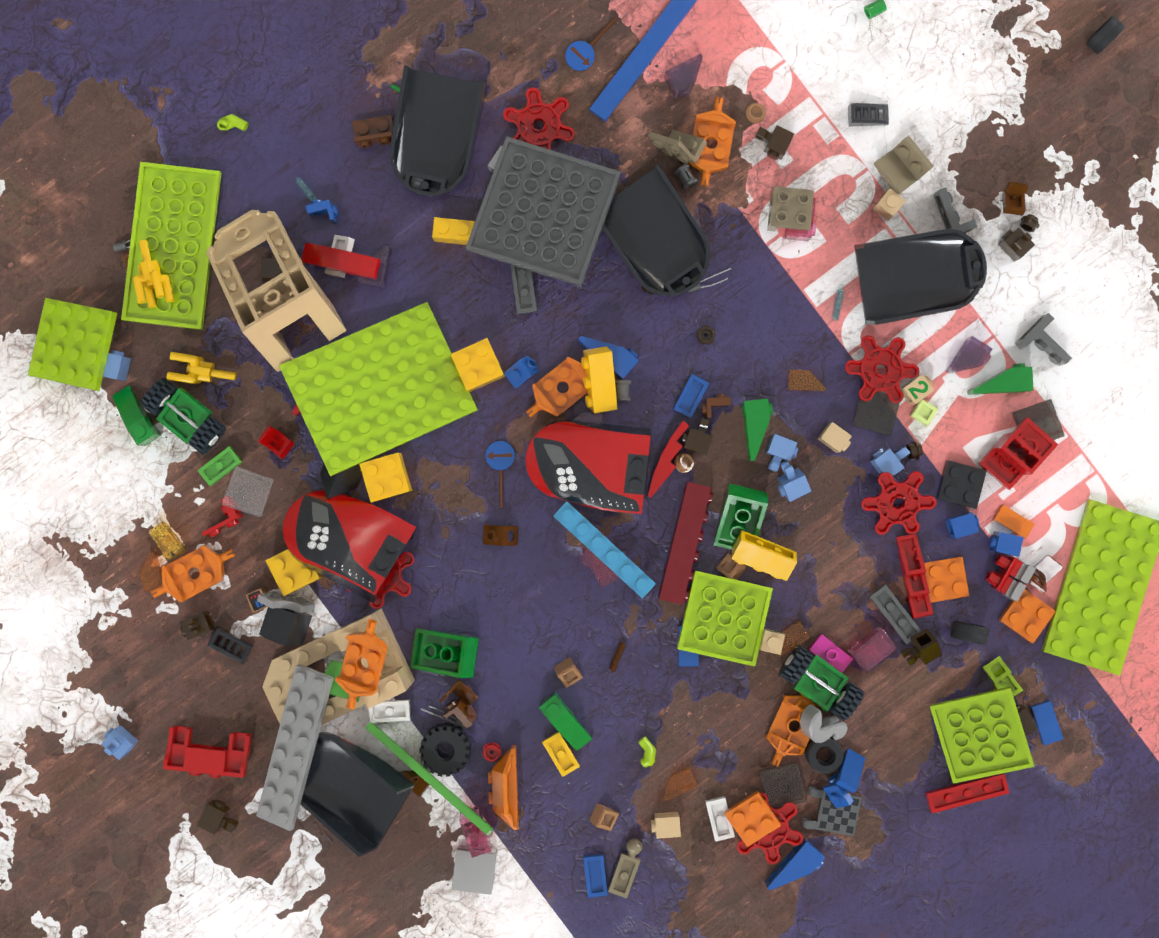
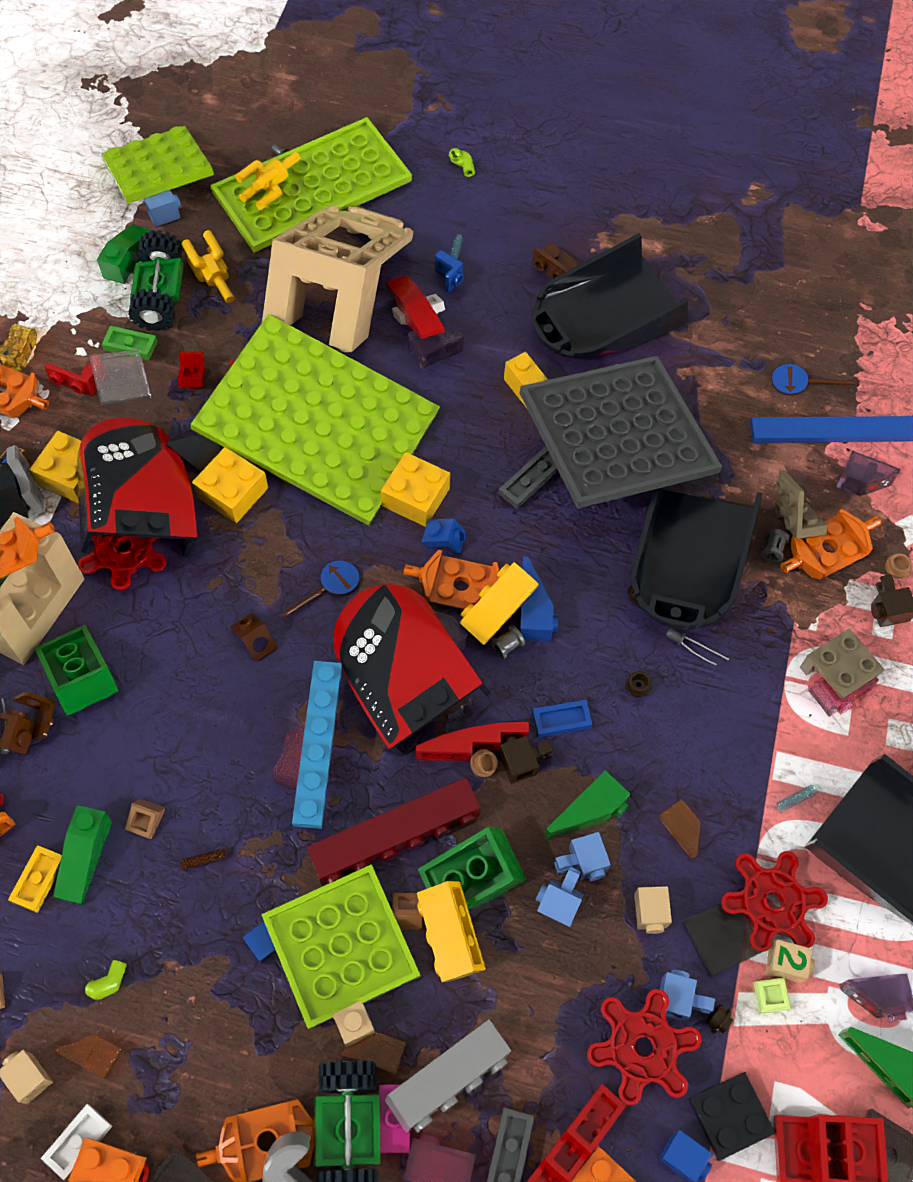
camera: 50 degrees right, 25 degrees down
red plate [503,88,575,150] -> none
reddish brown bracket [702,394,731,419] -> none
none -> light grey brick [385,1020,511,1134]

